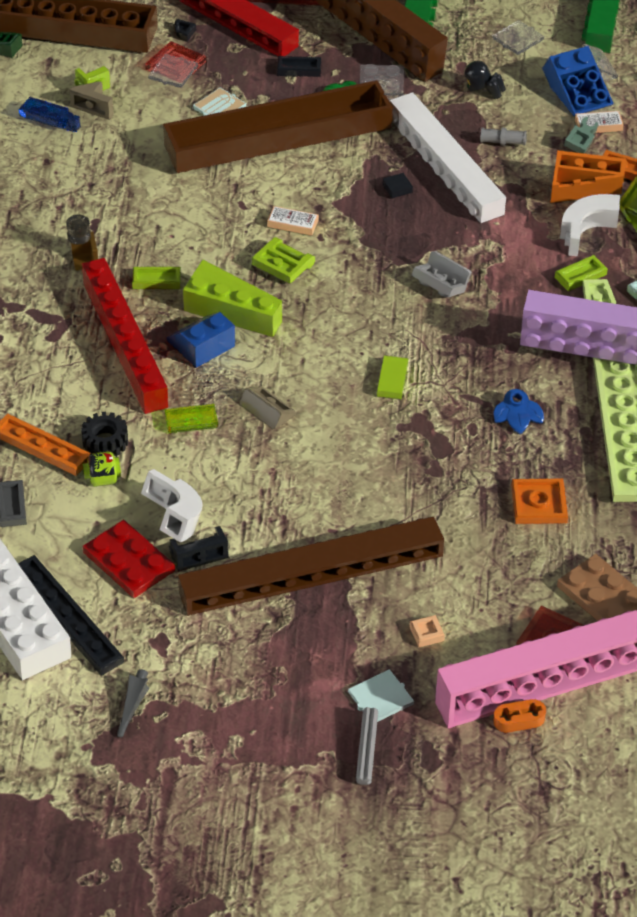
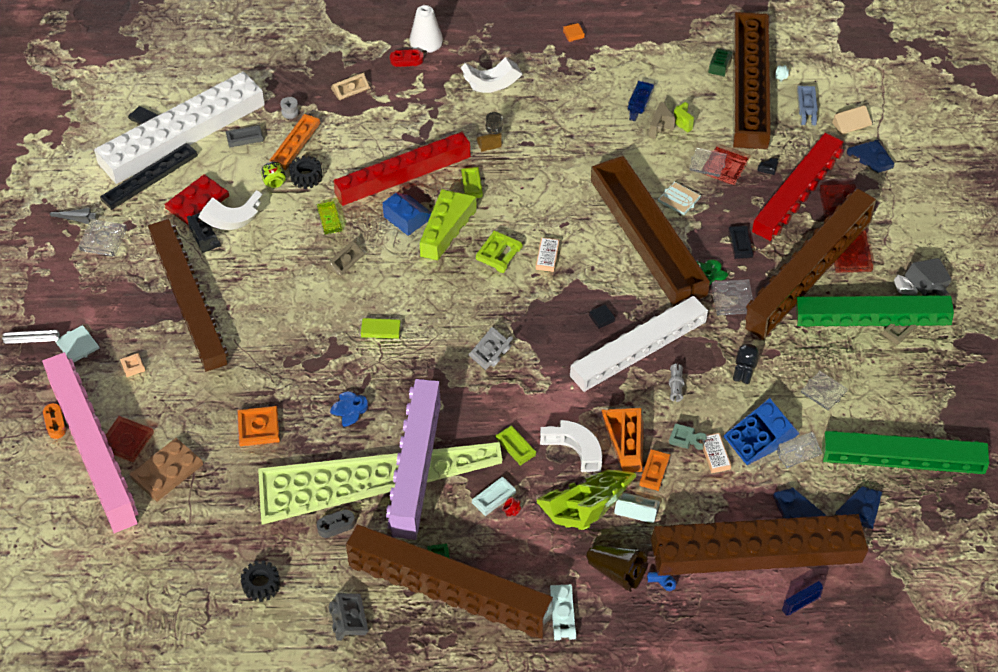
camera: 85 degrees right, 5 degrees up
none -> clear plate [79,219,127,257]

